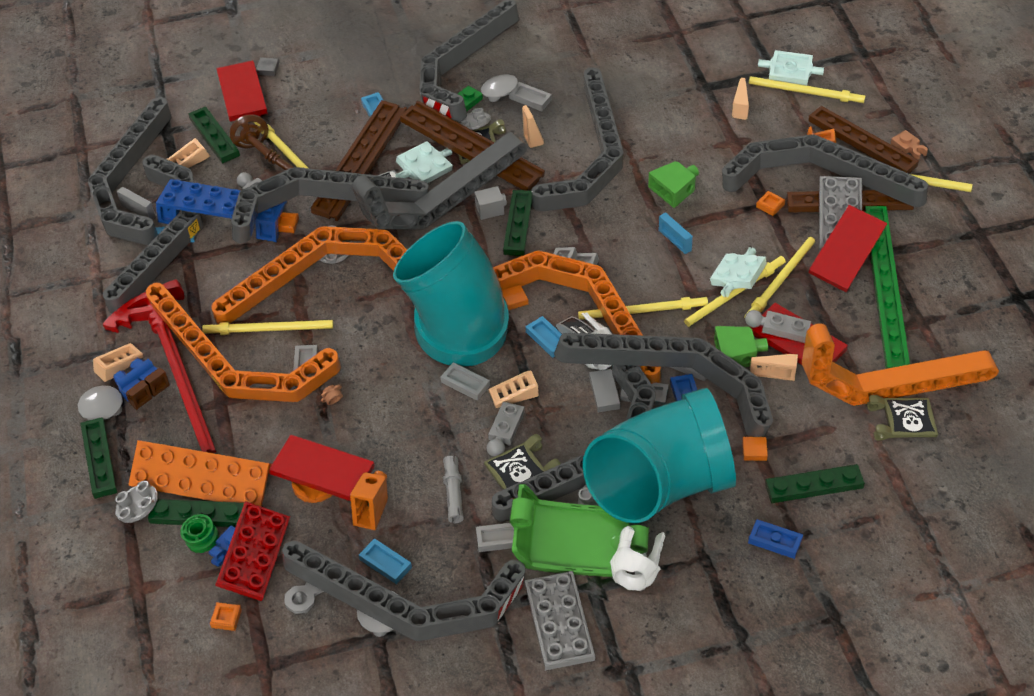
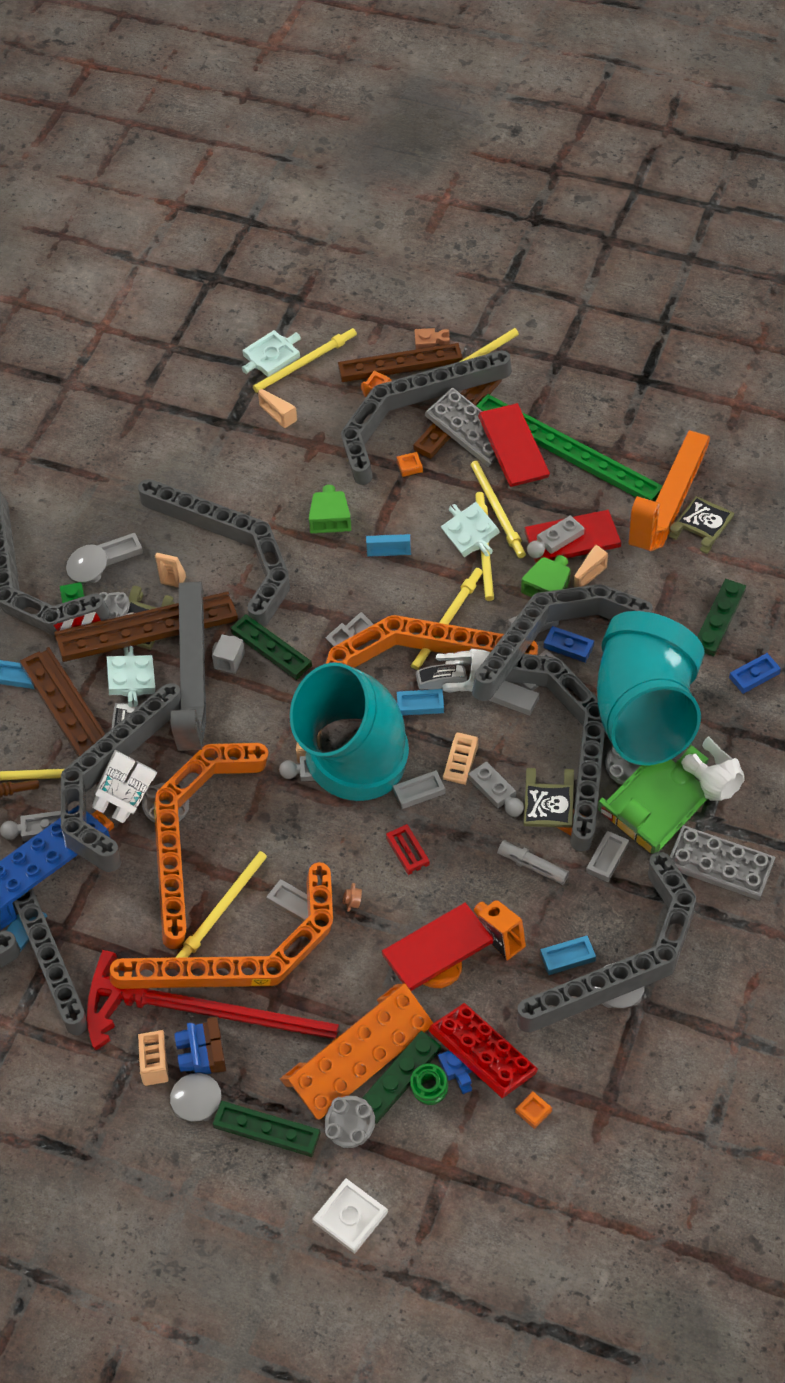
camera: 55 degrees left, 5 degrees up
light grey piece [285,579,336,614] -> none
none -> white hips [92,750,157,823]
none -> white tile [312,1179,388,1254]
none -> red tile [386,824,430,875]

